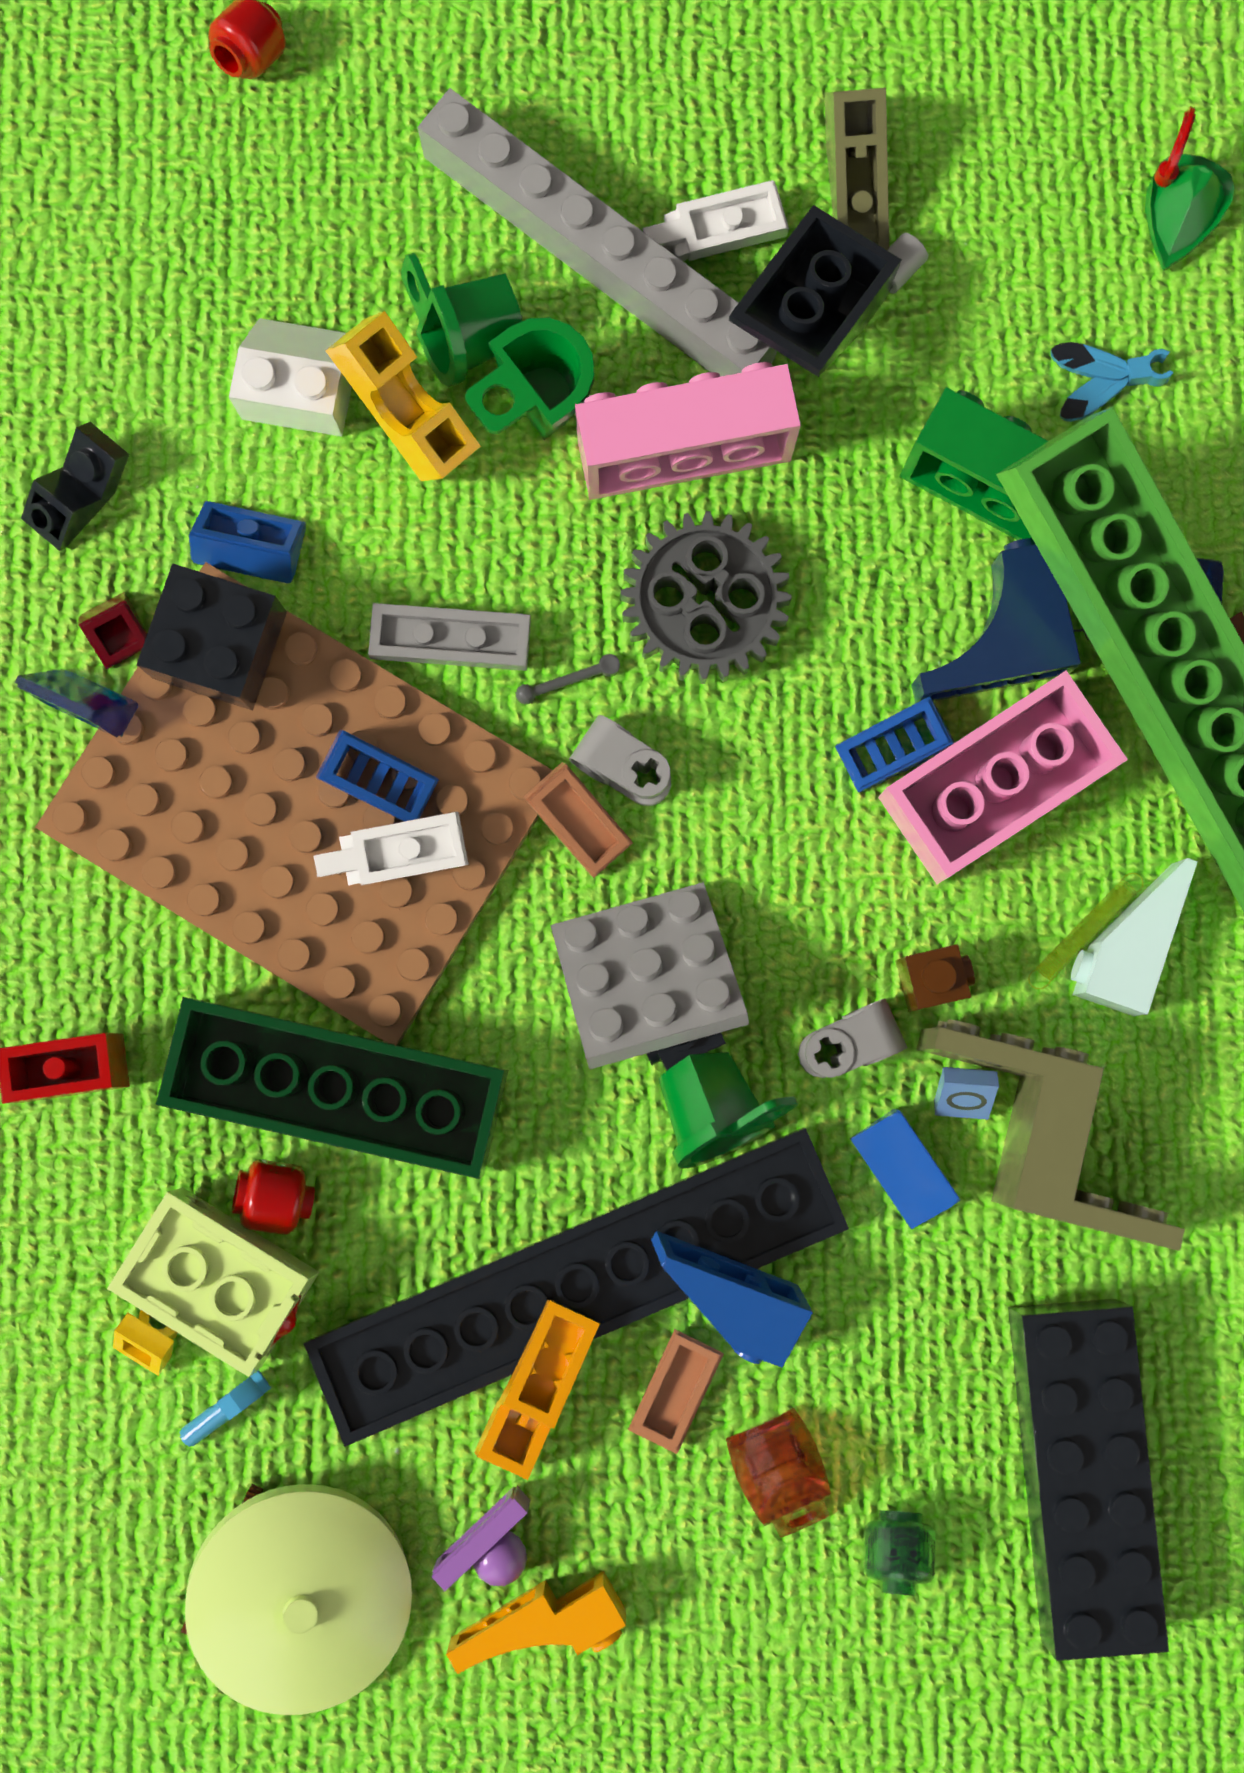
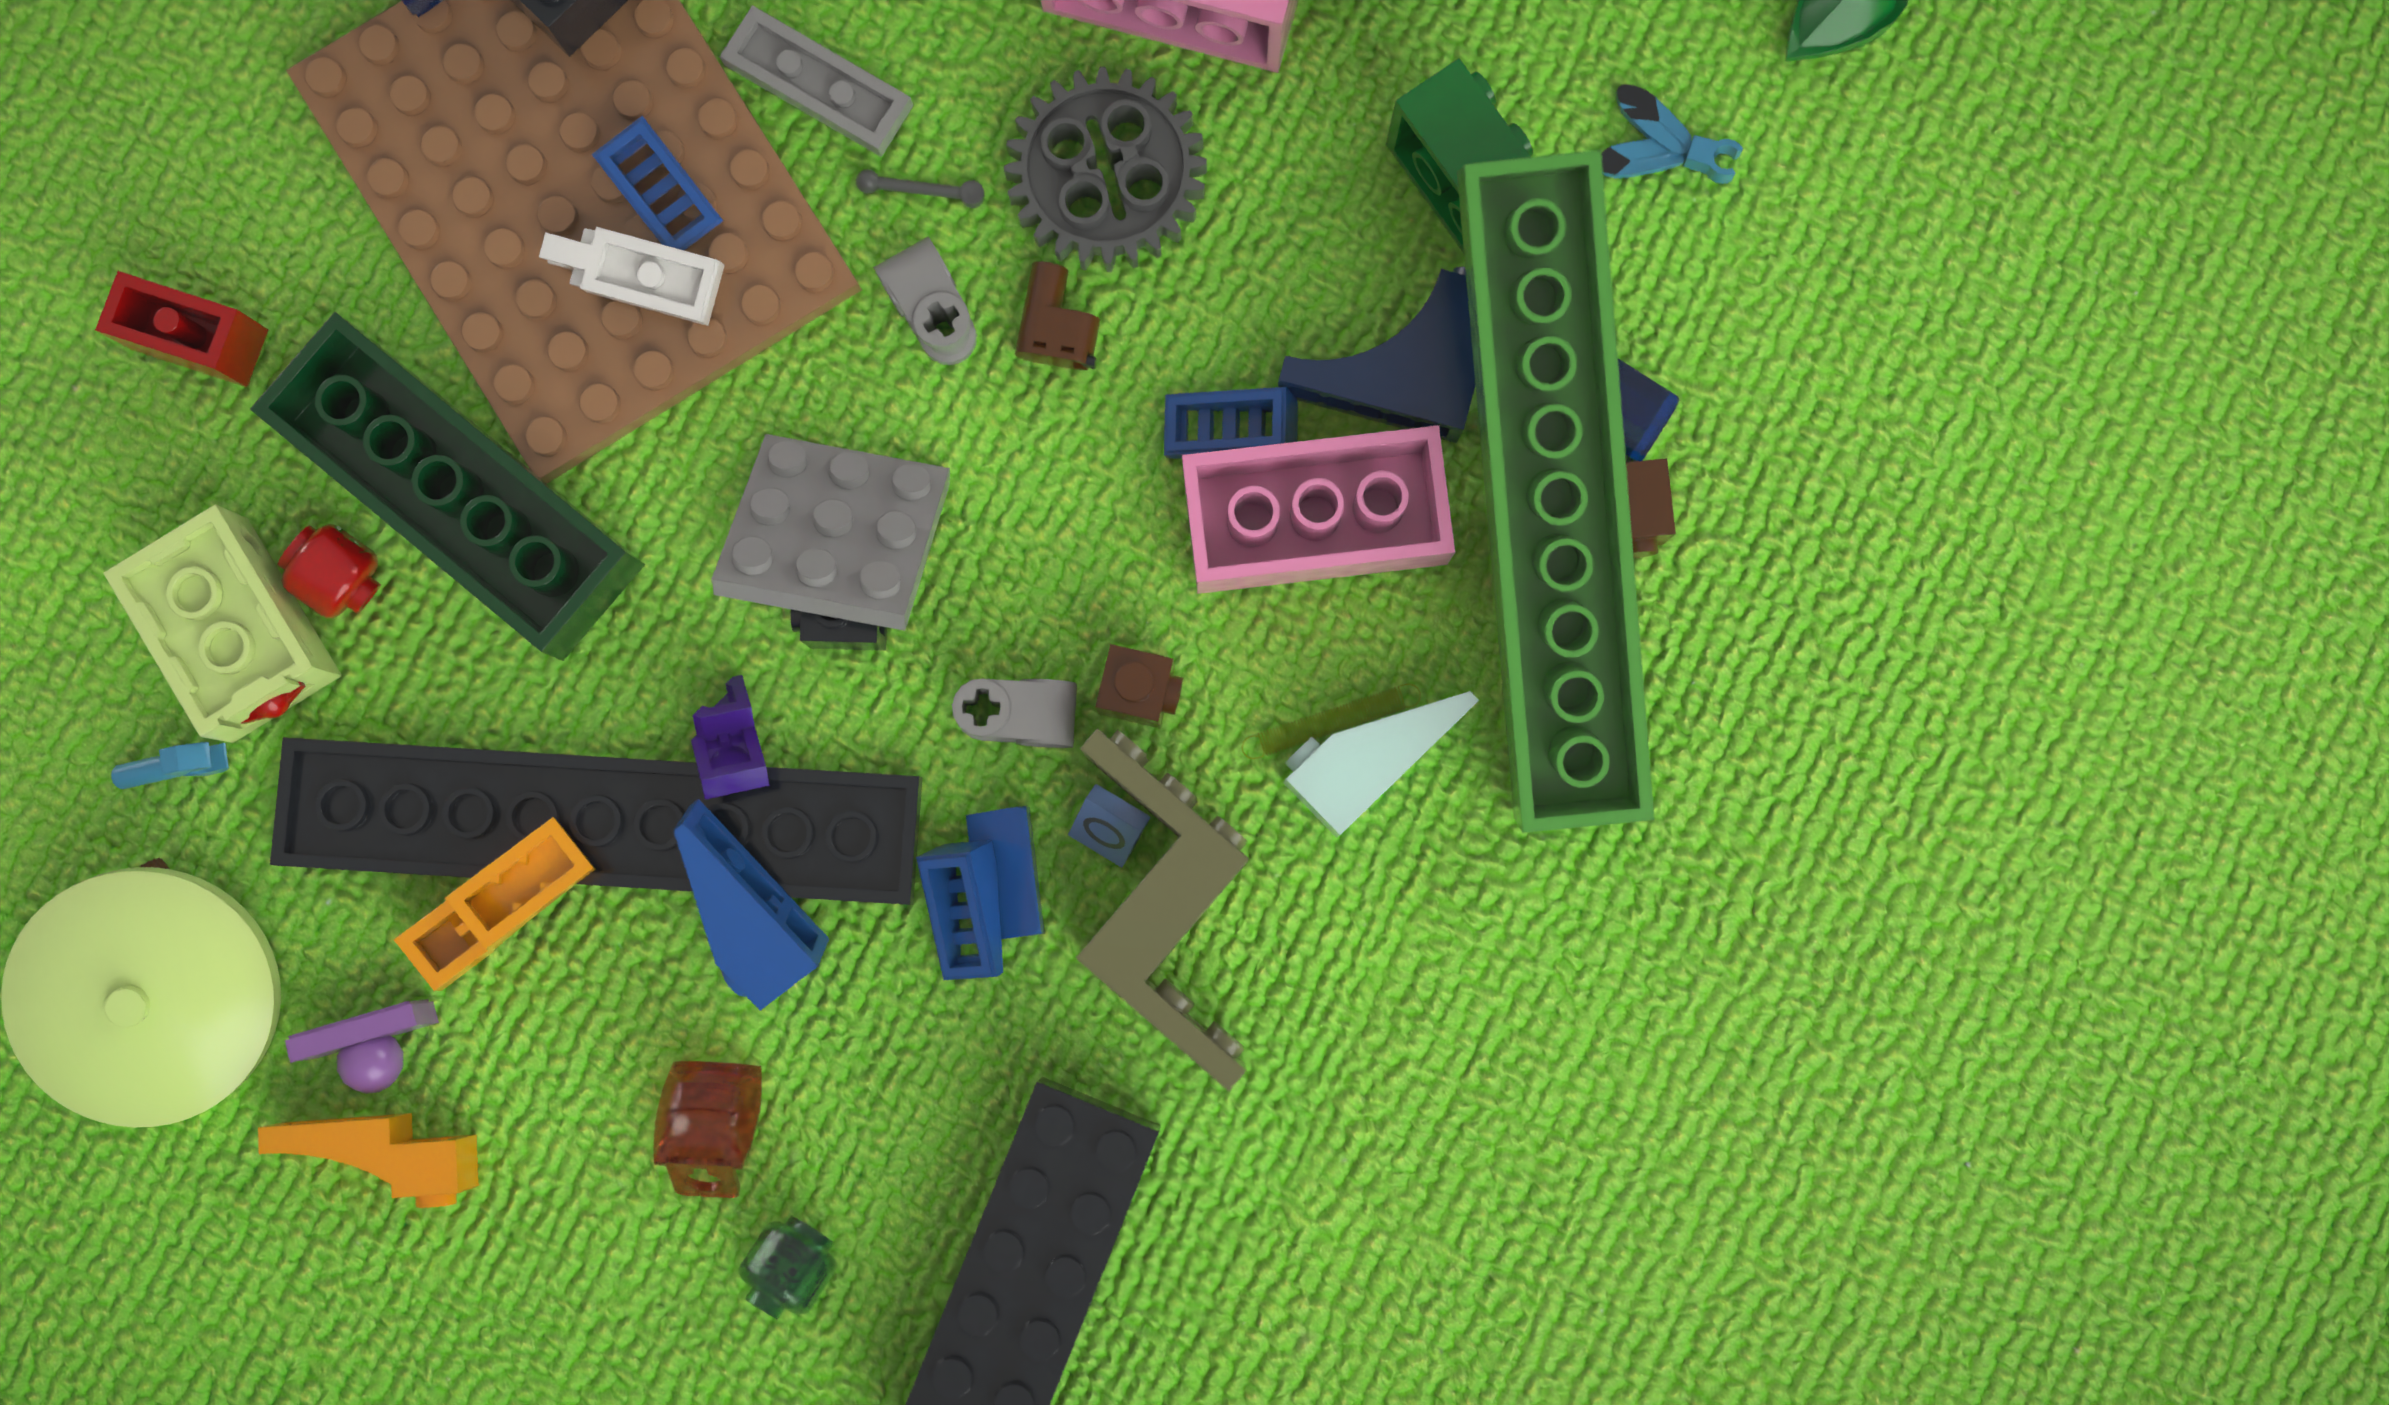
camera: 30 degrees right, 0 degrees up
yellow tile [113,1310,178,1376] -> none
nougat tile [523,762,633,878] -> none
nougat tile [628,1329,724,1454] -> none
green container [658,1052,798,1169] -> none
none -> dark purple slope [691,675,769,800]
none -> blue slope [916,840,1003,980]
none -> reddish brown piece [1015,261,1100,370]

